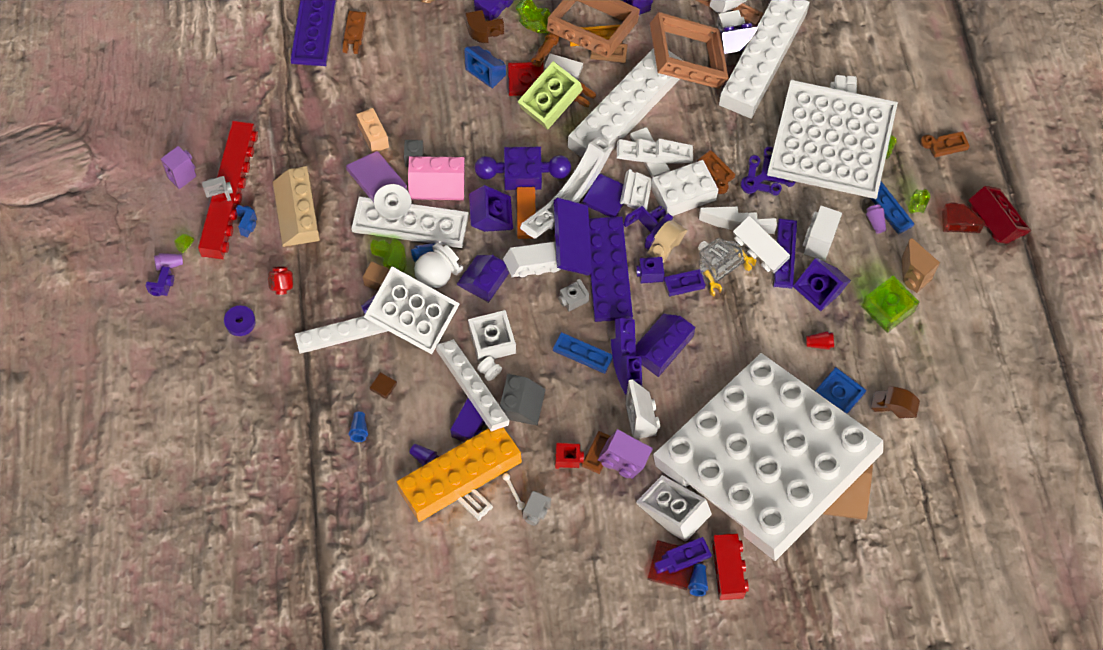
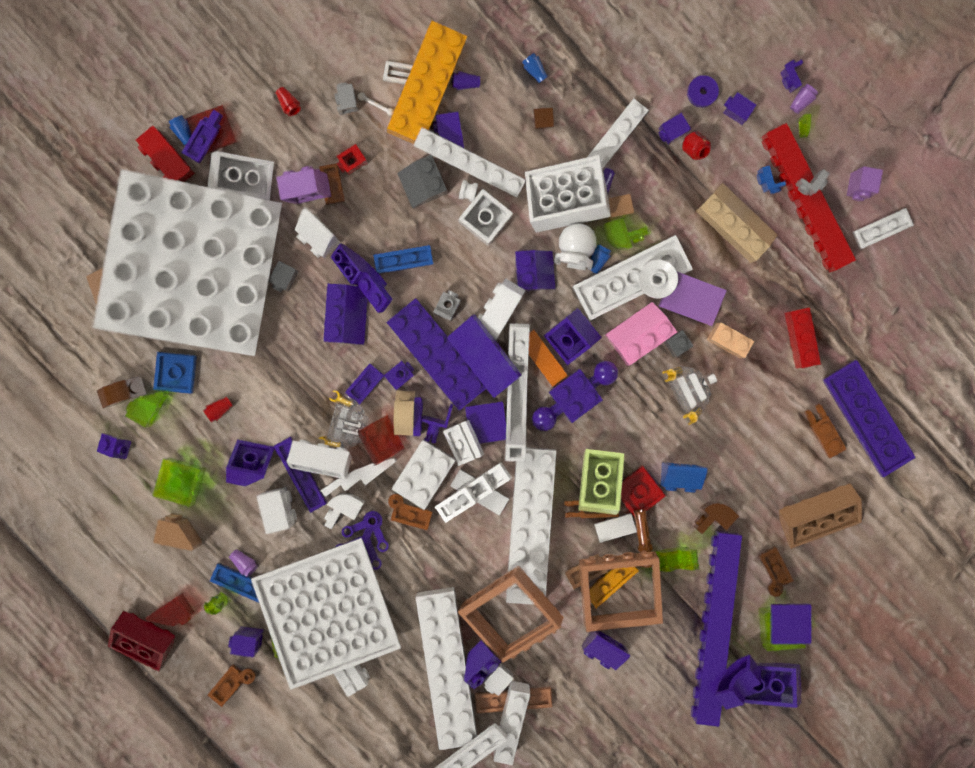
camera: 150 degrees right, 25 degrees up
none -> dark purple bracket [97,433,131,459]
none -> clear neon green slope [125,391,169,427]
none -> dark purple brick [228,626,264,658]
none -> dark grey brick [268,261,299,293]
none -> red cone [275,87,301,117]
none -> white brick [324,493,365,529]
none -> clear red tile [357,415,405,466]
none -> dark purple brick [658,113,691,145]
none -> torso [662,366,717,425]
none -> dark purple brick [723,92,756,125]
none -> red brick [785,308,821,368]
none -> white tile [852,208,914,249]

